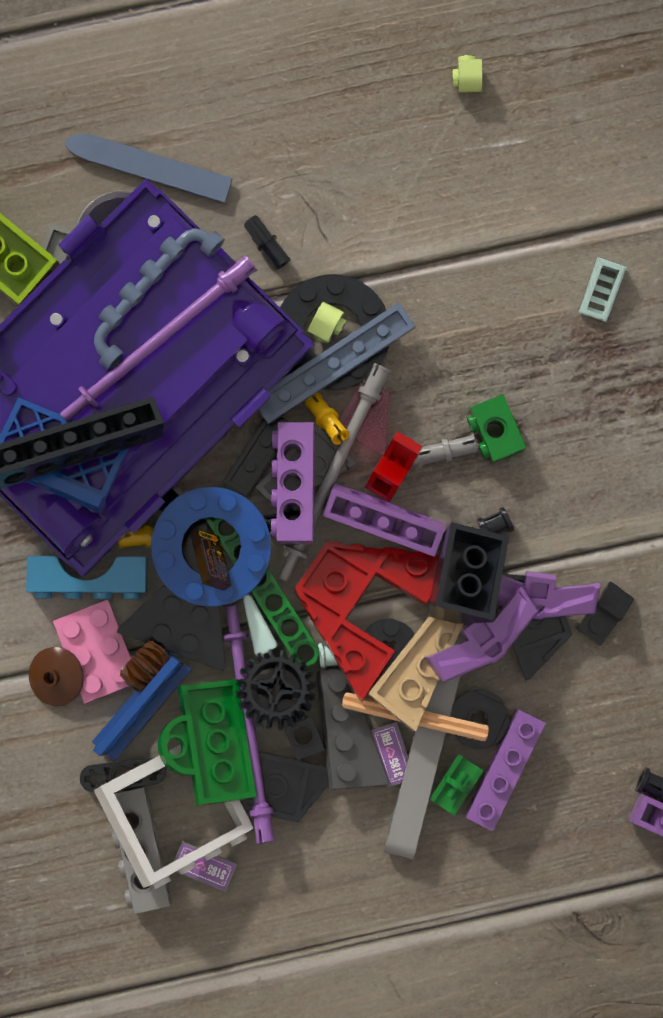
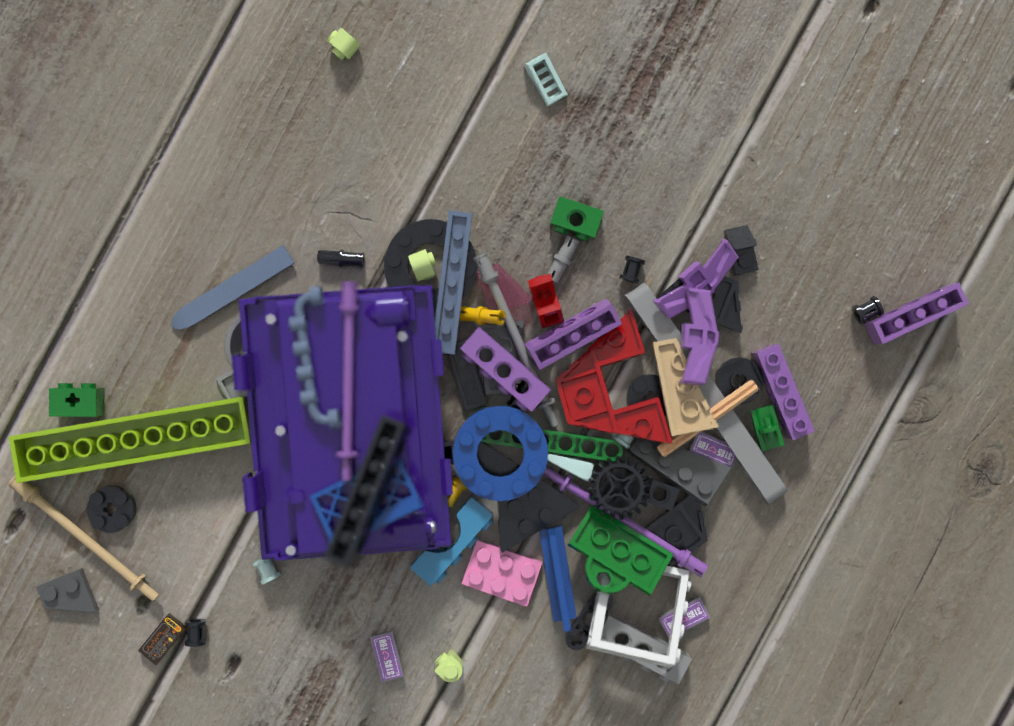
camera: 50 degrees left, 5 degrees up
reddish brown dish [29,647,84,706] -> none
reddish brown gear [120,641,170,692] -> none
dark brown tile [190,529,231,591] -> none
black slope [427,522,509,624] -> none

